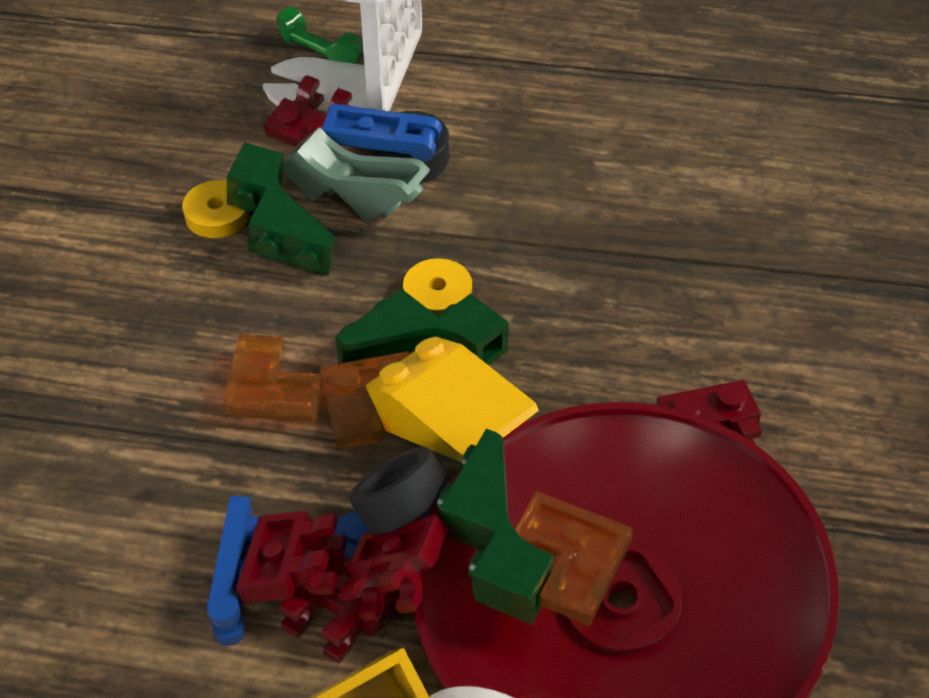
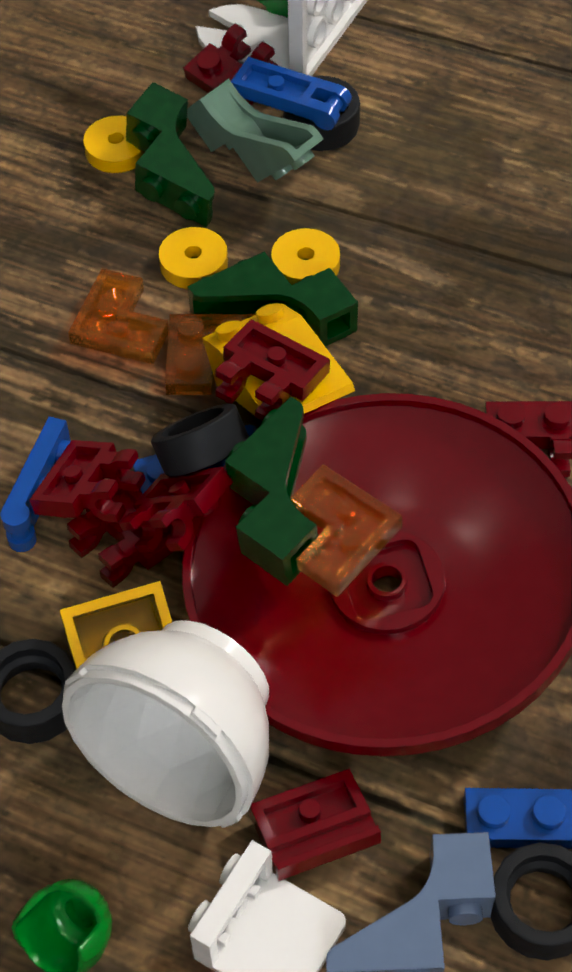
camera: 15 degrees right, 5 degrees up
none -> yellow piece [159,227,228,289]
none -> dark red plate [215,319,330,421]

